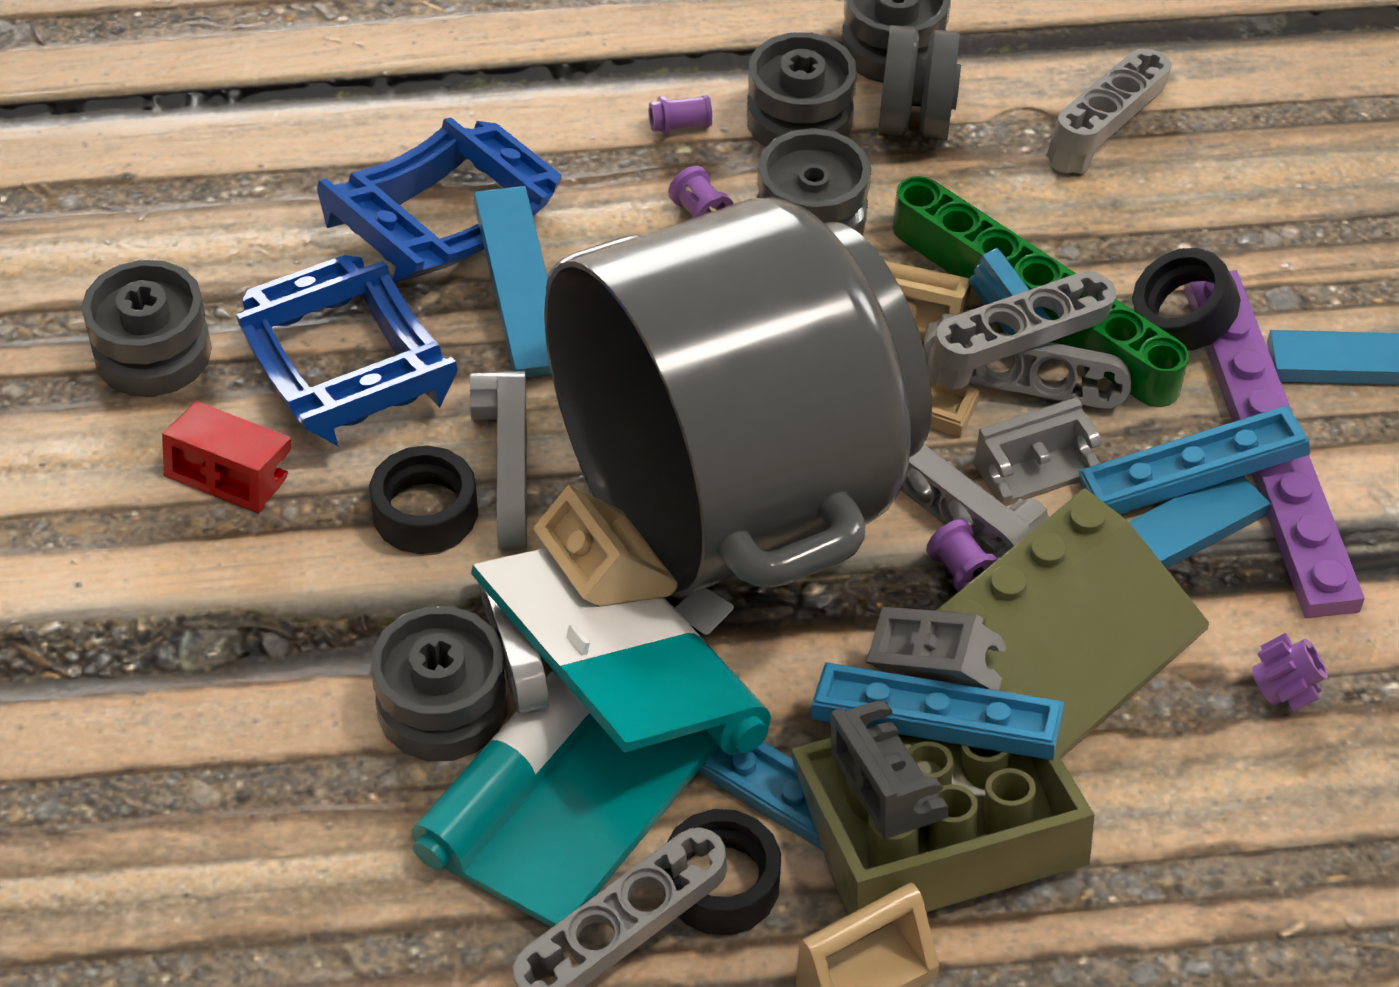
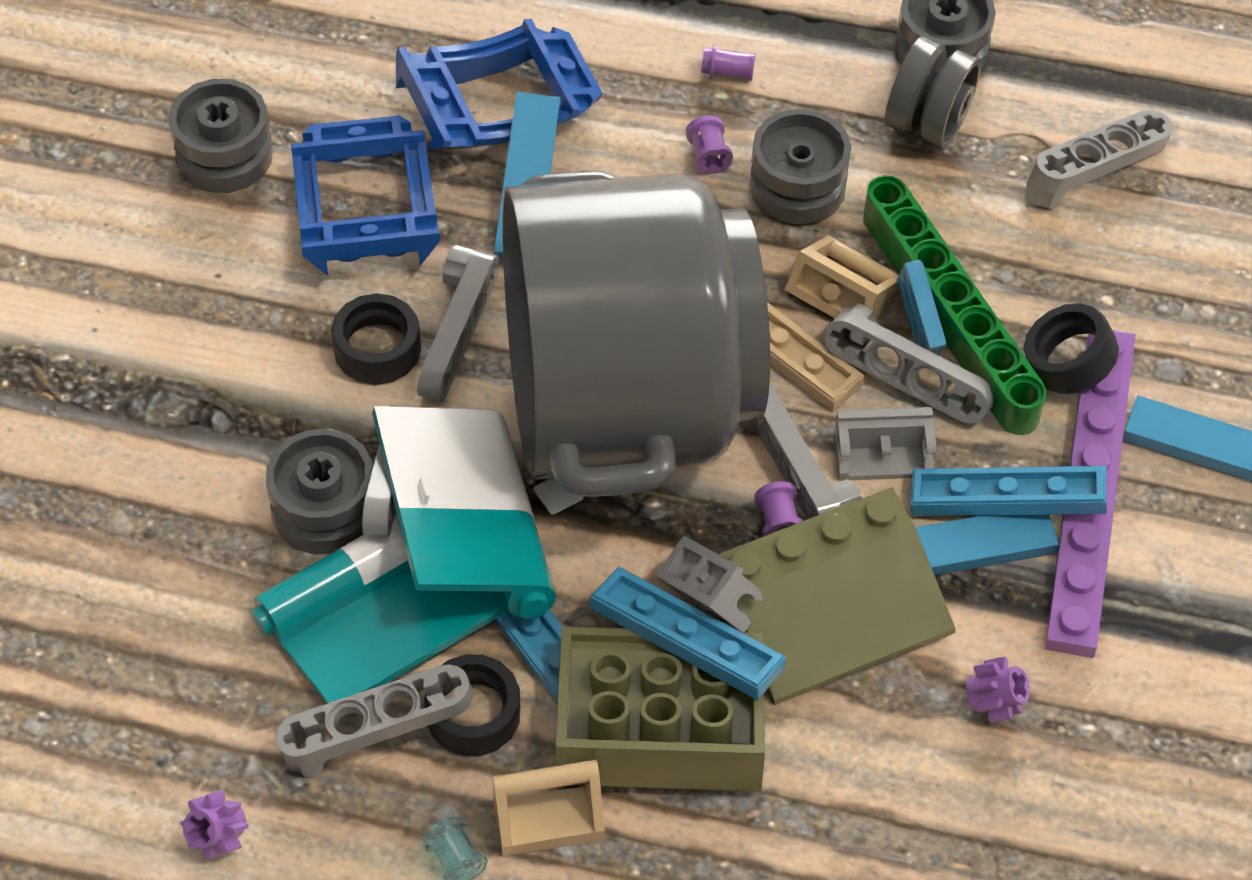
camera: 20 degrees right, 5 degrees up
red hinge [162,401,291,514] -> none
tan tile [533,485,678,606] -> none
dark grey wheel [747,32,857,147] -> none
dark grey hinge [831,701,948,839] -> none
light grey beam [927,271,1116,390] -> none

